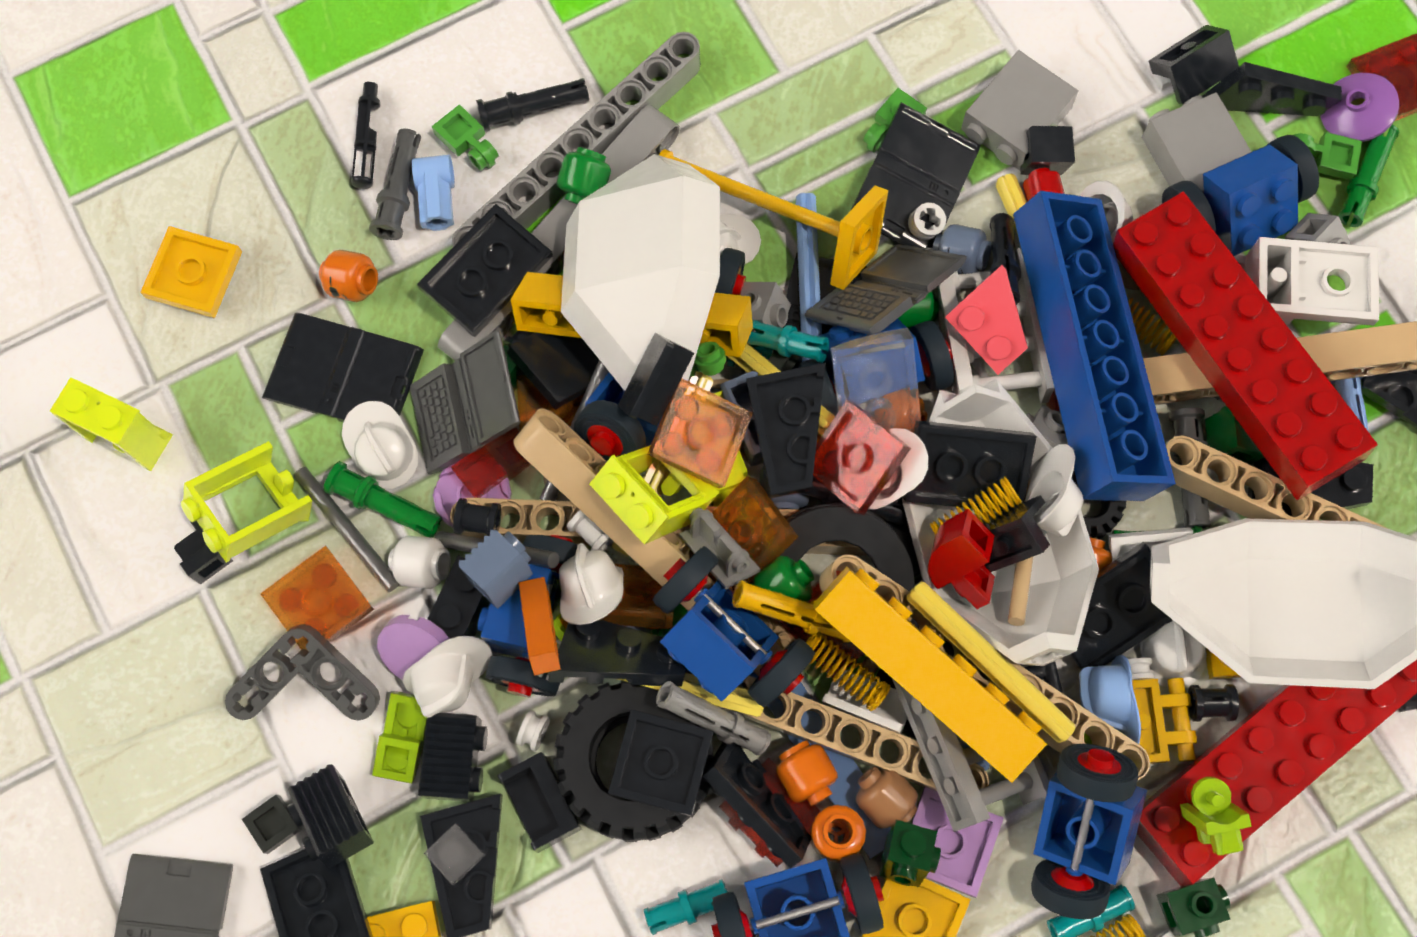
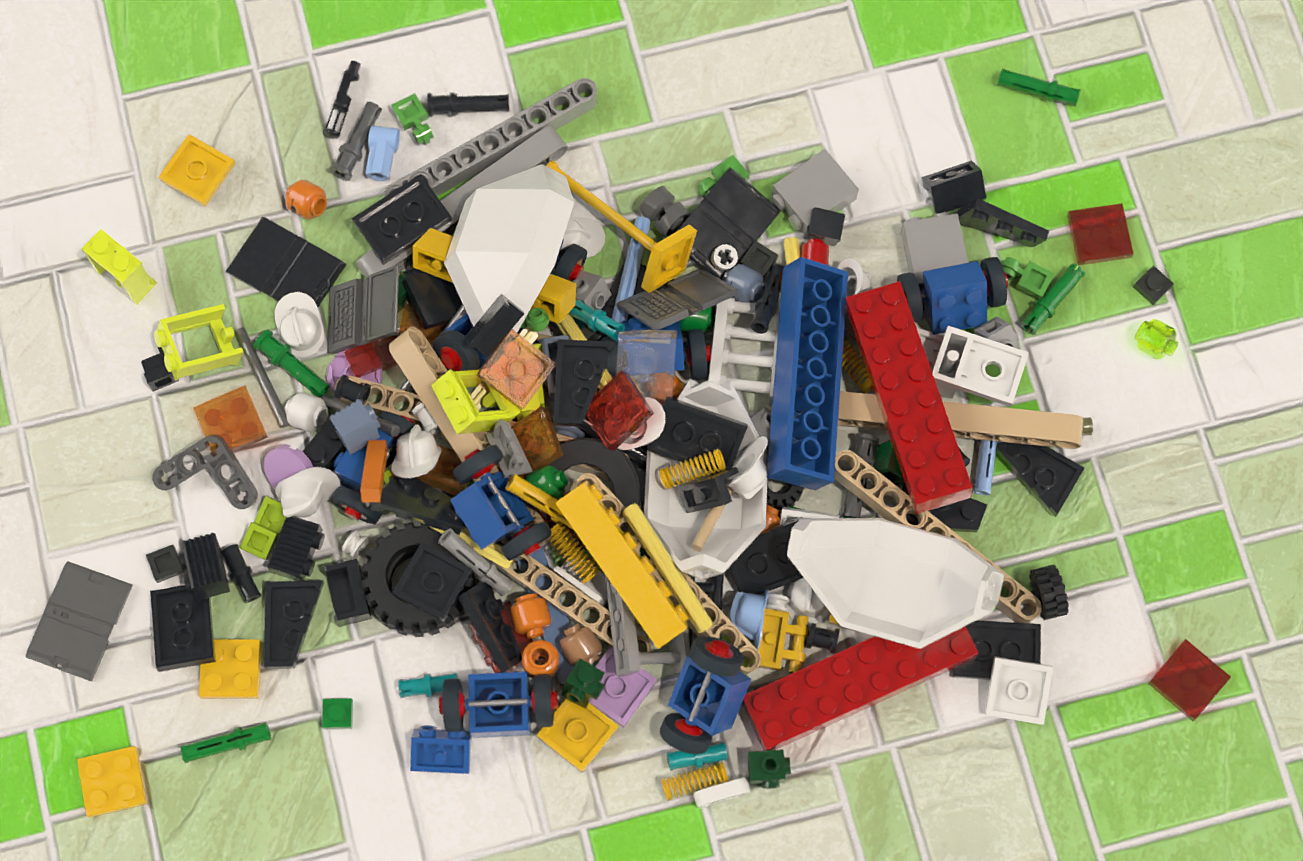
camera: 10 degrees right, 0 degrees up
clear plate [424,823,485,885] -> none
green head [557,147,611,204] -> none
red brick [928,509,995,609] -> none
coral wing [945,265,1028,375] -> none
lime hips [1180,777,1252,855] -> none
medium lavender dish [1320,73,1399,142] -> none
none -> black pin [221,544,262,603]
none -> dark grey wheel [639,186,691,238]
none -> pearl dark grey plate [740,240,778,279]

